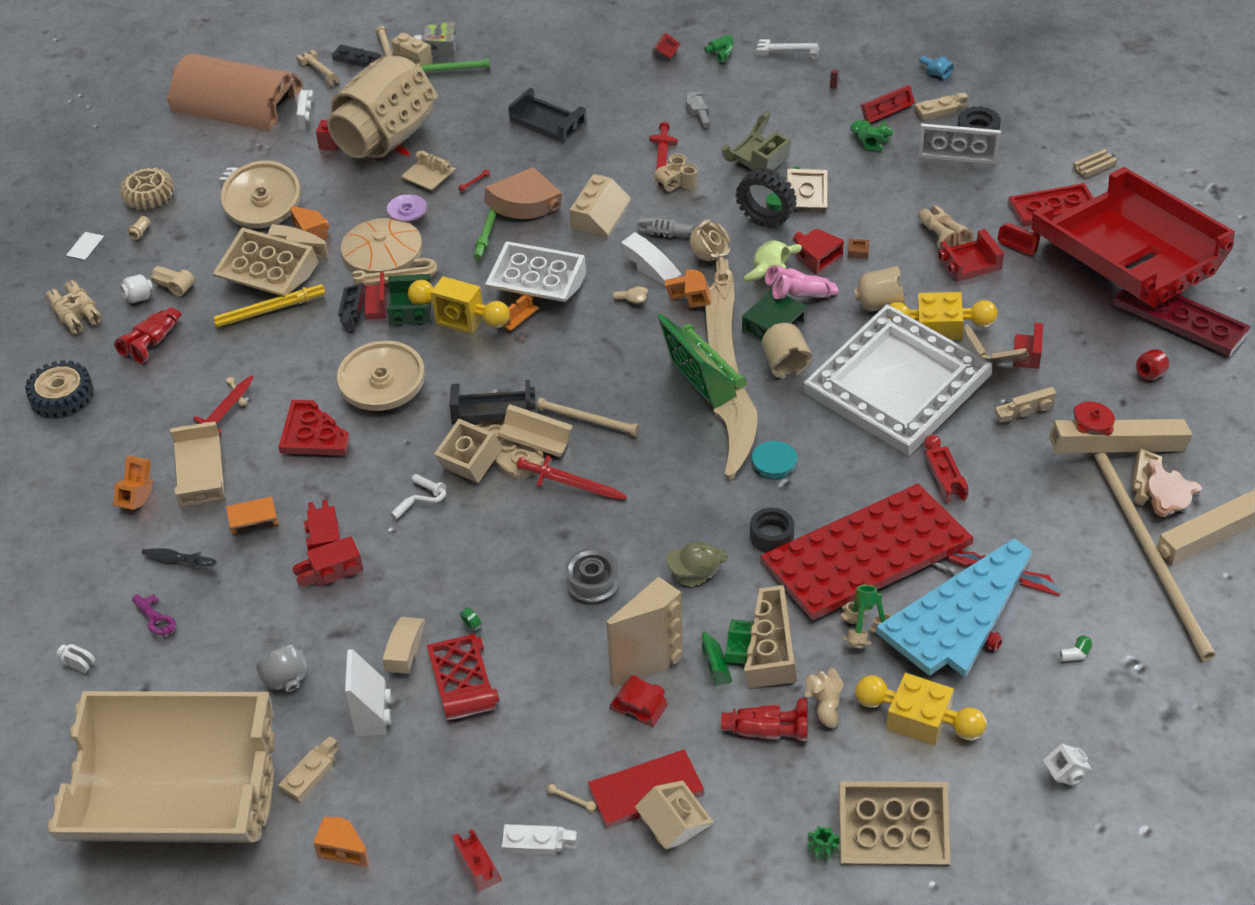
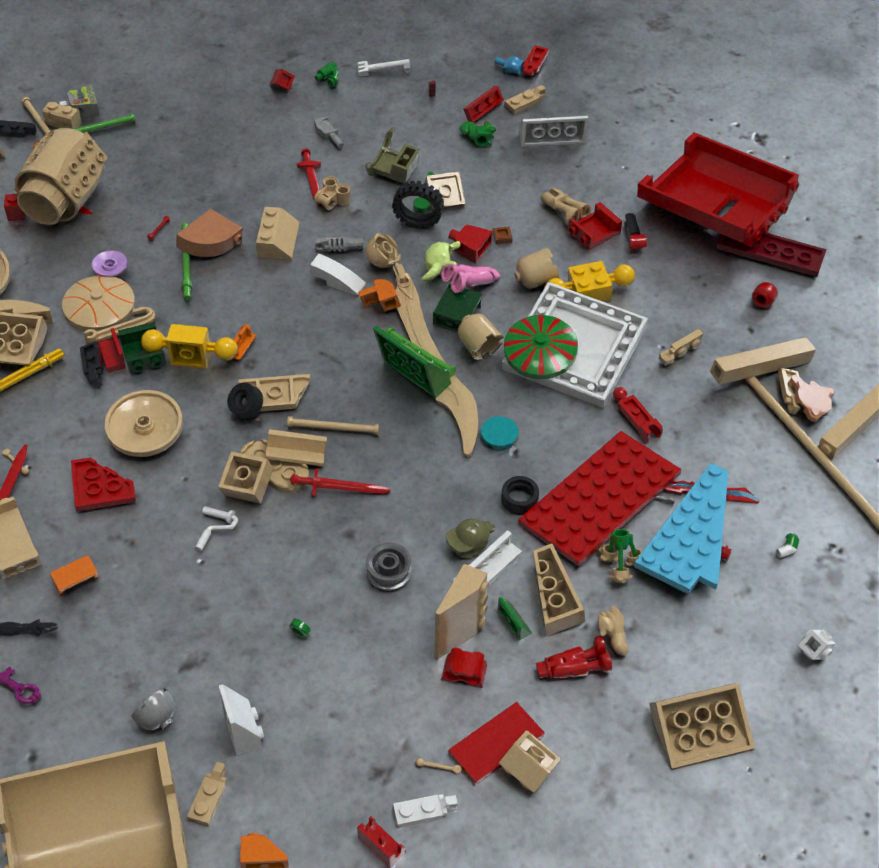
camera: 20 degrees left, 5 degrees up
orange slope [290,206,330,240] -> none
red hinge [292,536,364,586] -> none
red hinge [304,499,340,551] -> none
tan slope [382,617,425,674] -> none
tan hinge [401,150,456,191] -> none
red piece [427,634,500,721] -> none
black panel [449,380,536,425] -> none
white slope [485,241,586,302] -> none
black panel [508,87,587,144] -> none
tan rock [613,286,648,304] -> none
green slope [725,619,754,664] -> none
green gear [807,826,840,861] -> none
yellow brick [855,673,987,746] -> none
black tyre [957,106,1001,130] -> none
tan piece [963,324,1030,365] -> none
red piece [997,223,1041,255] -> none
red tile [1008,183,1094,227] -> none
red panel [1013,323,1043,369] -> none
tan tile [1073,149,1117,178] -> none
red piece [1073,401,1115,436] -> none
none -> black tyre [227,382,263,419]
none -> tan wing [238,374,311,412]
none -> white fence [453,530,522,585]
none -> dish [504,315,578,379]
none -> red hinge [522,45,549,76]
none -> piece [624,213,647,249]

